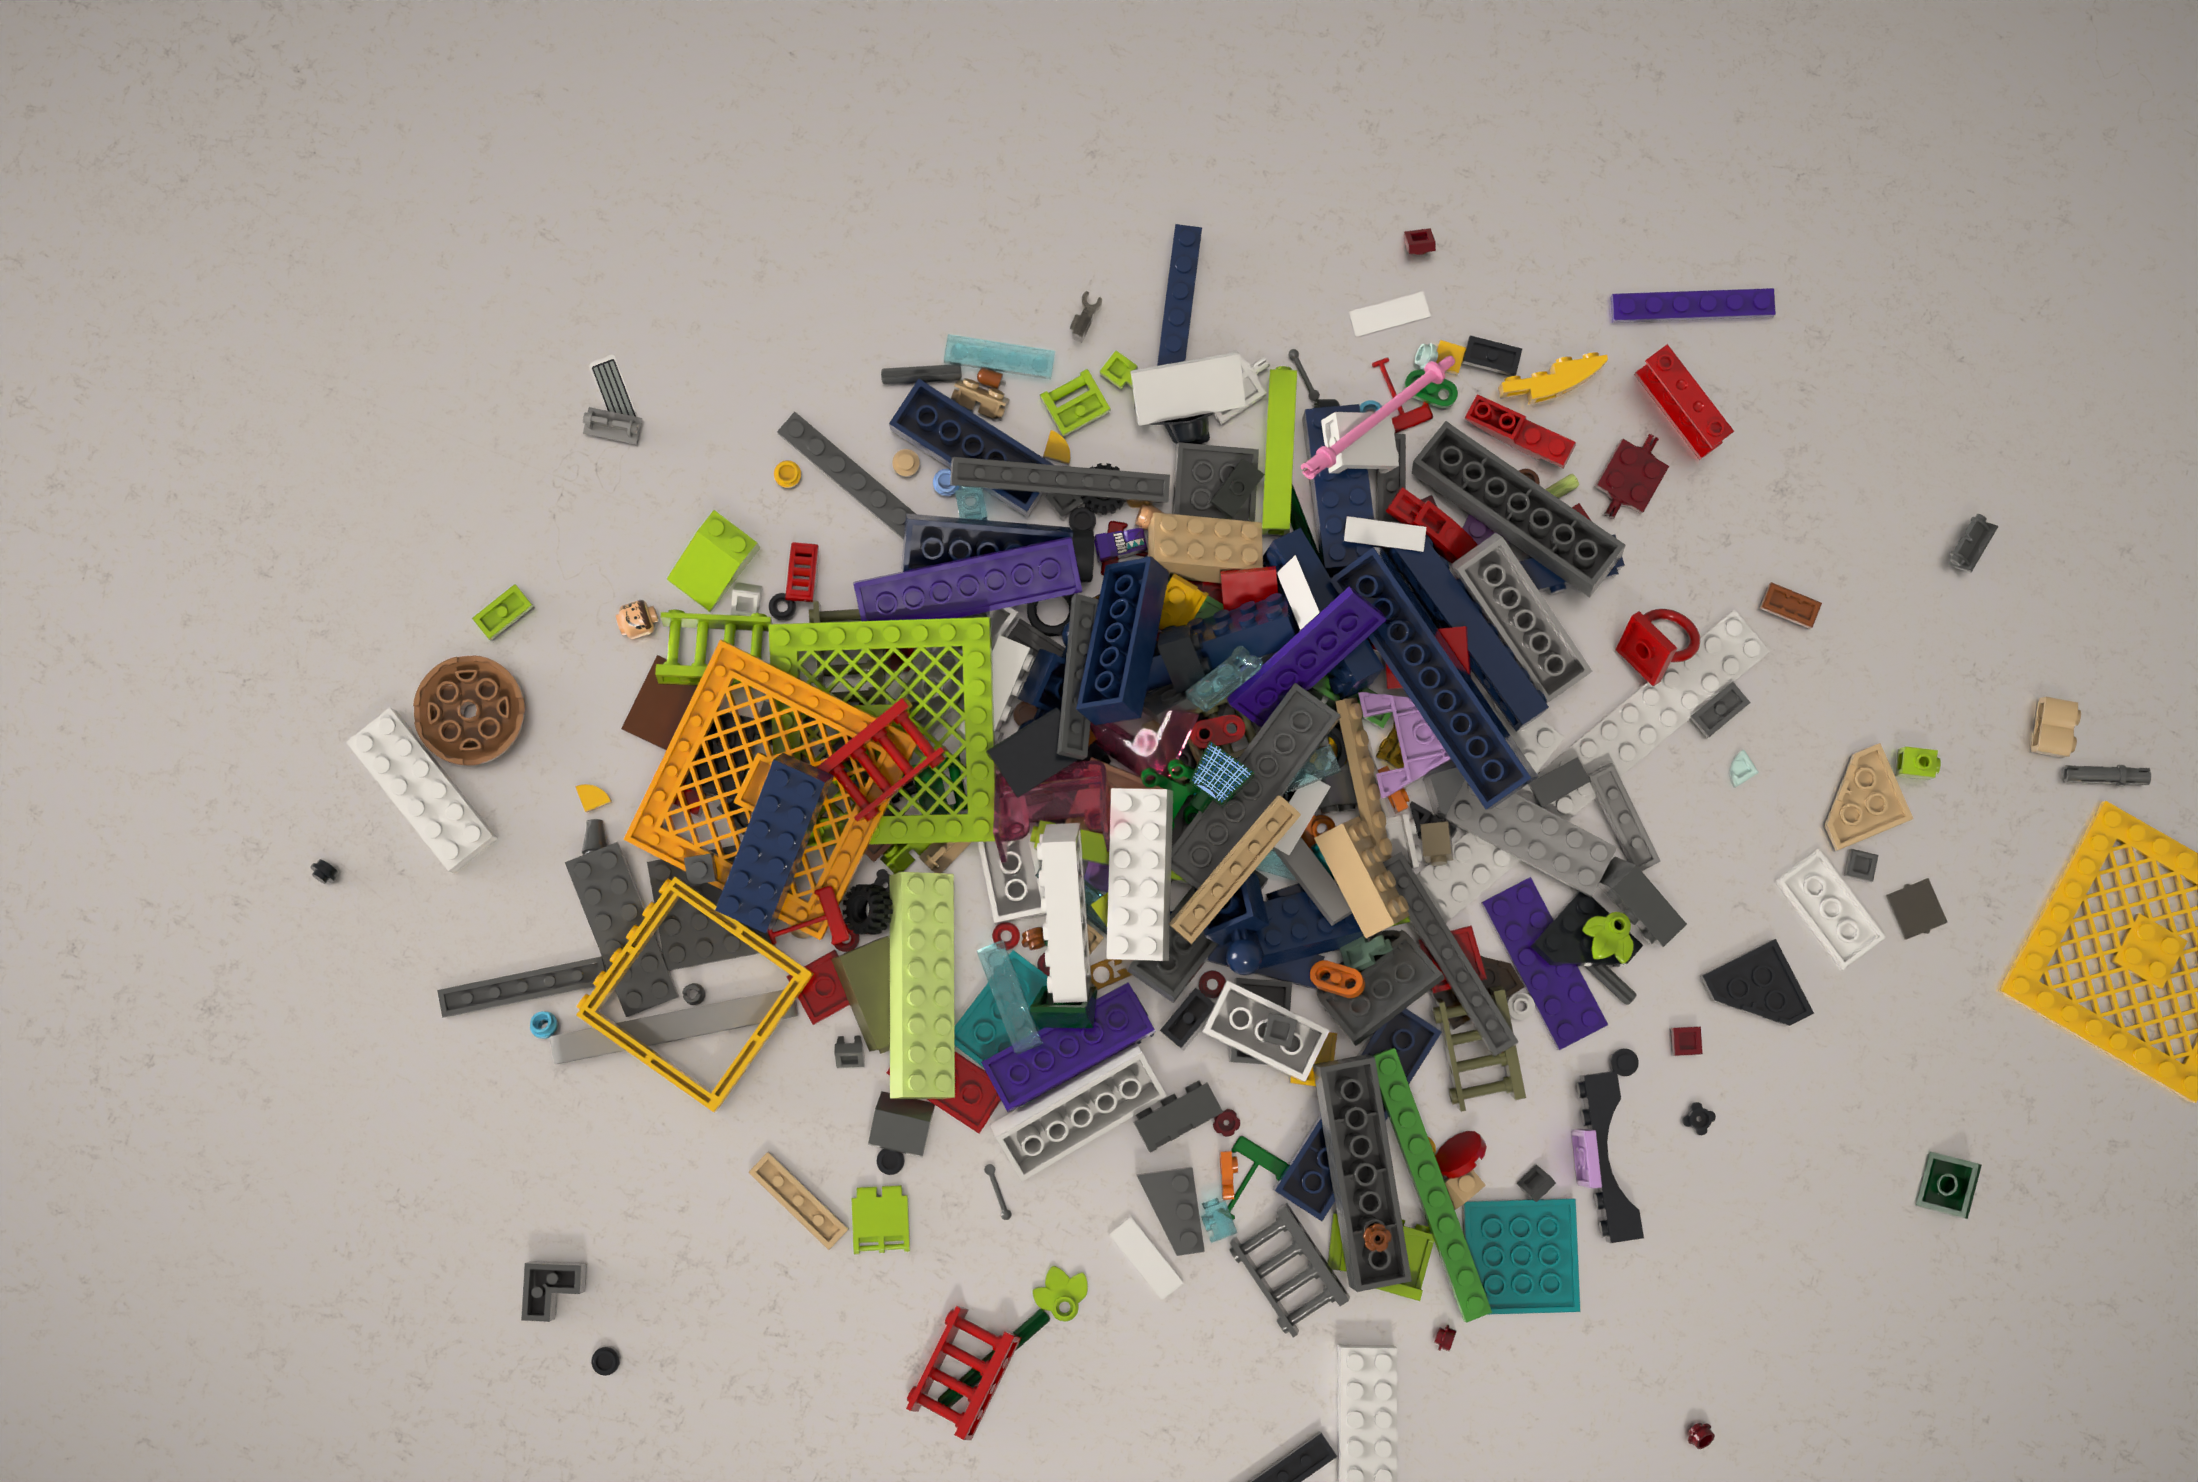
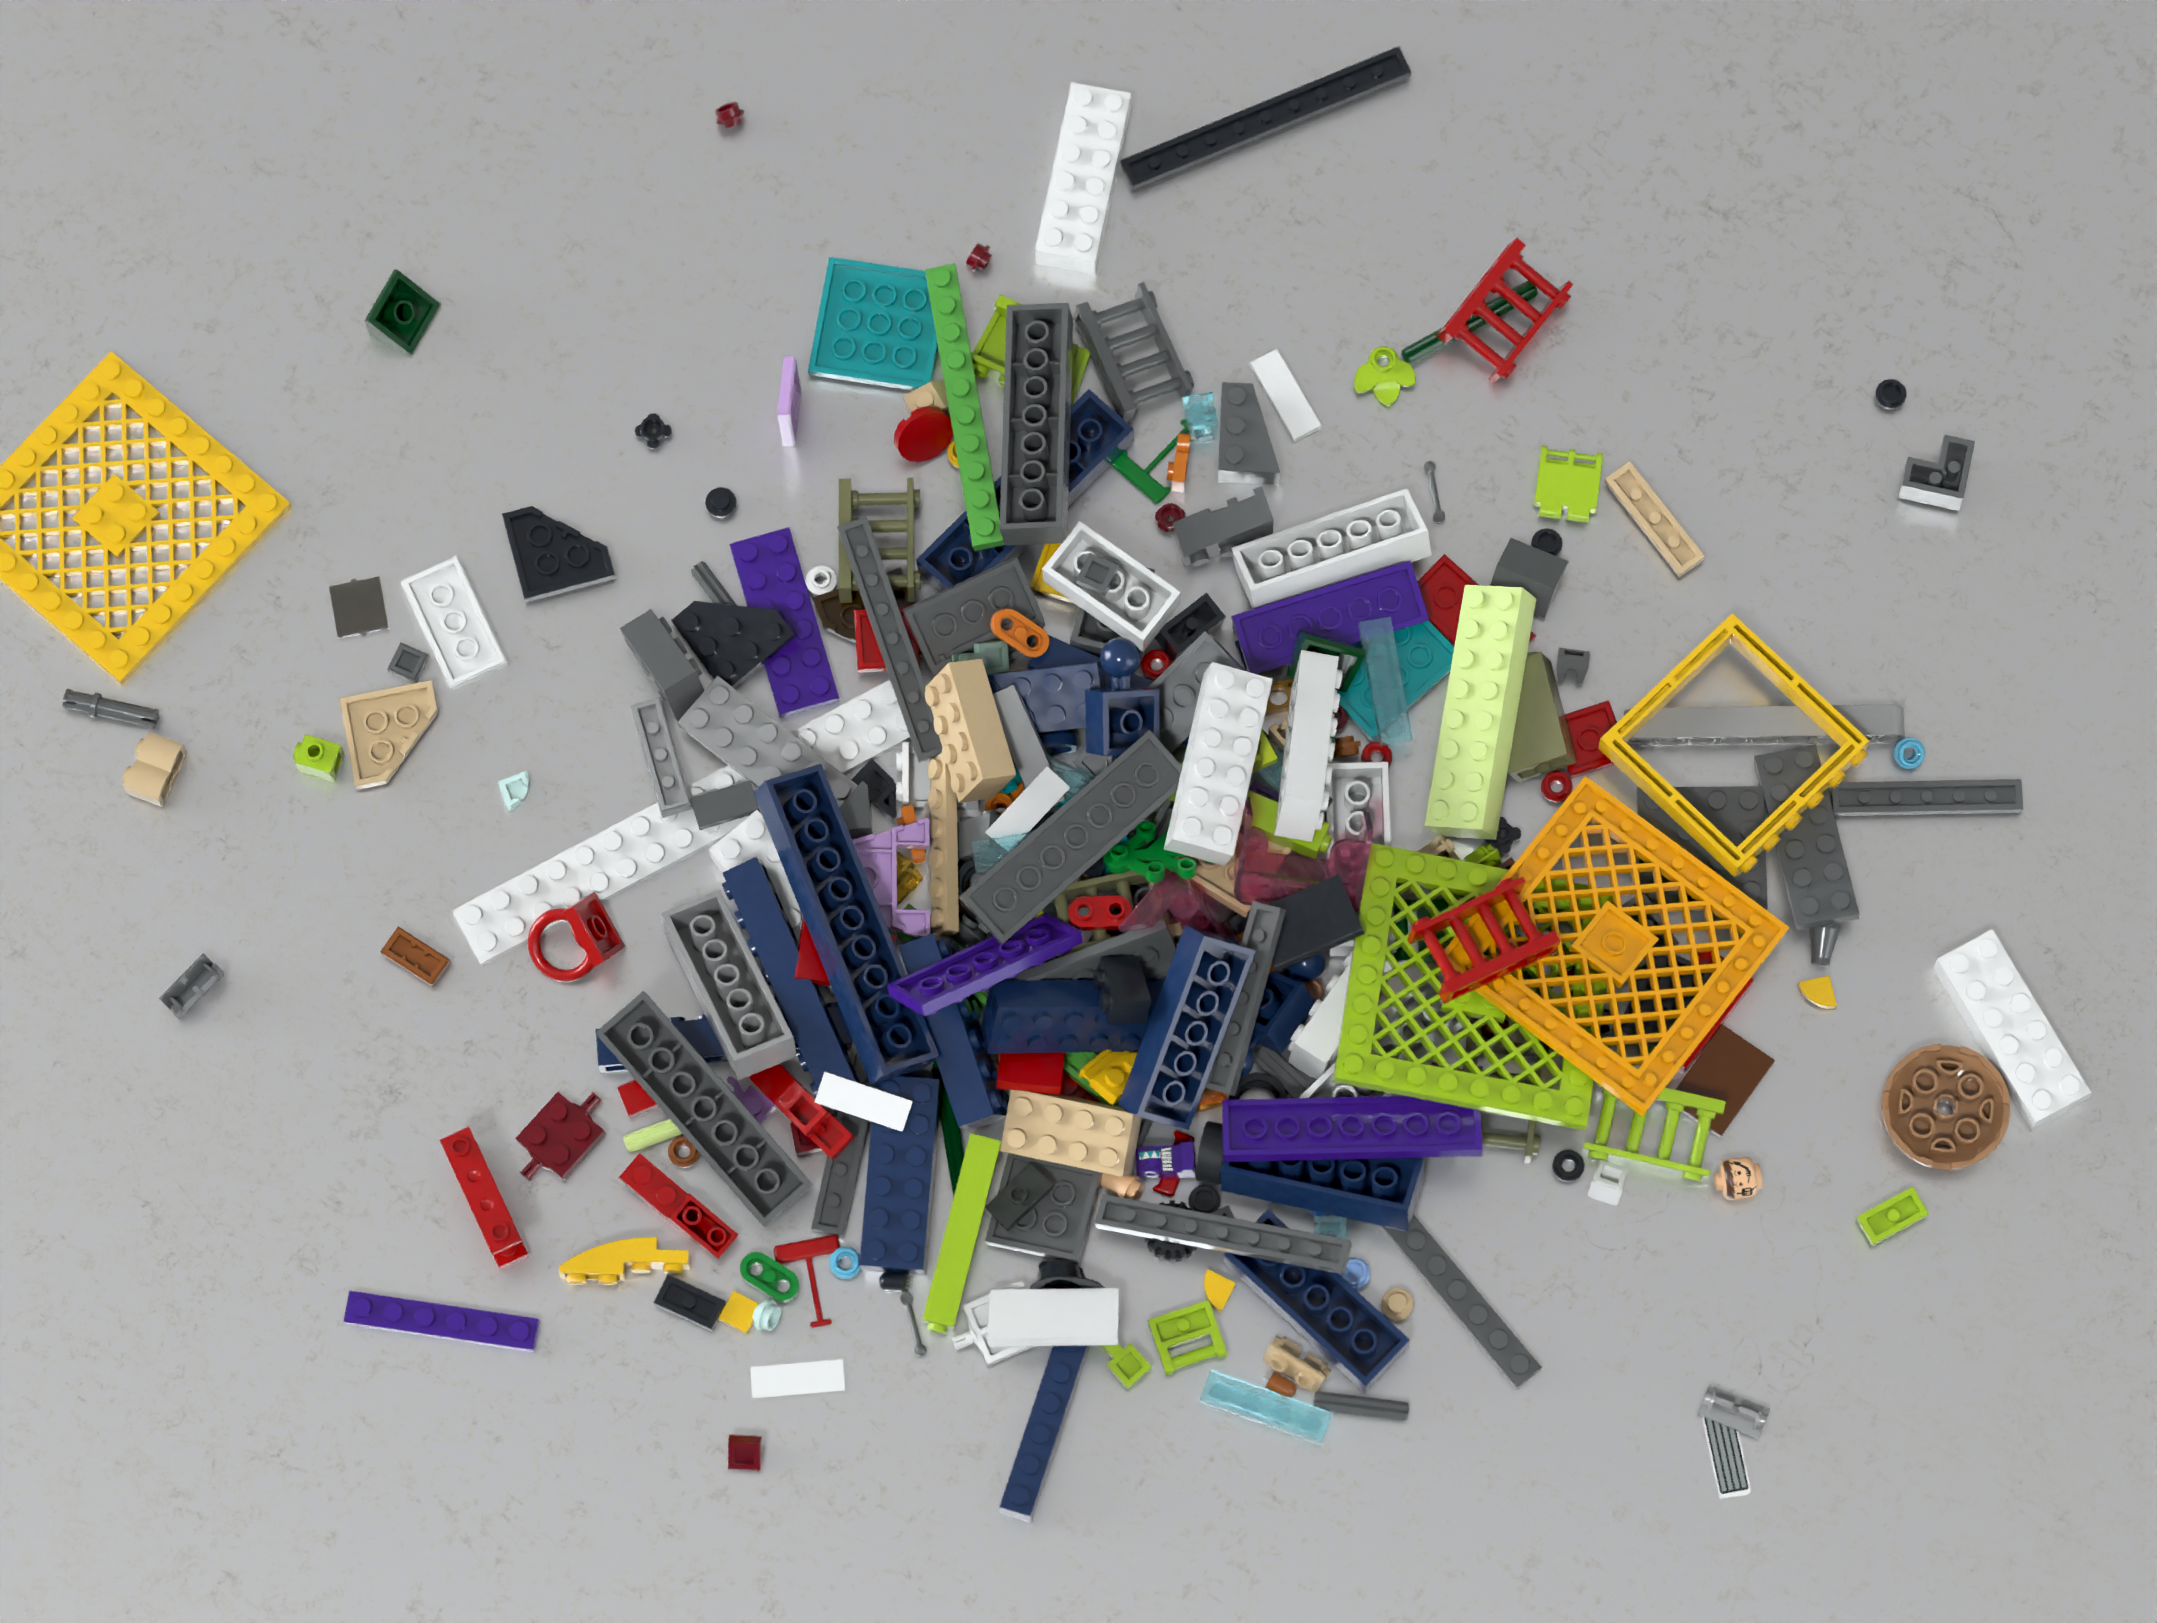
camera: 160 degrees left, 10 degrees down
black plate [311,859,338,884] -> none
lime slope [667,510,760,612] -> none
dark grey pin [682,983,705,1005] -> none
dark grey plate [684,853,718,886] -> none
dark blue brick [715,753,834,934] -> none
red piece [768,886,850,945] -> none
yellow plate [774,460,801,488] -> none
red slope [785,542,819,602] -> none
black tyre [842,884,893,935] -> none
clear smoke plate [1070,291,1102,343] -> none
tan plate [1169,795,1301,944] -> none
clear light blue plate [1186,646,1263,712] -> none
dark green torso [1189,741,1255,814] -> none
white sticker [1277,555,1320,630] -> none
bright pink bar [1301,356,1455,479] -> none
white panel [1321,412,1399,473] -> none
dark orange plate [1364,1224,1391,1252] -> none
dark tan brick [1420,821,1454,866] -> none
dark grey plate [1517,1164,1556,1202] -> none
black arch [1576,1071,1644,1243] -> none
lime plate [1582,912,1634,964] -> none
dark red plate [1671,1026,1703,1056] -> none
dark grey plate [1690,682,1751,738] -> none

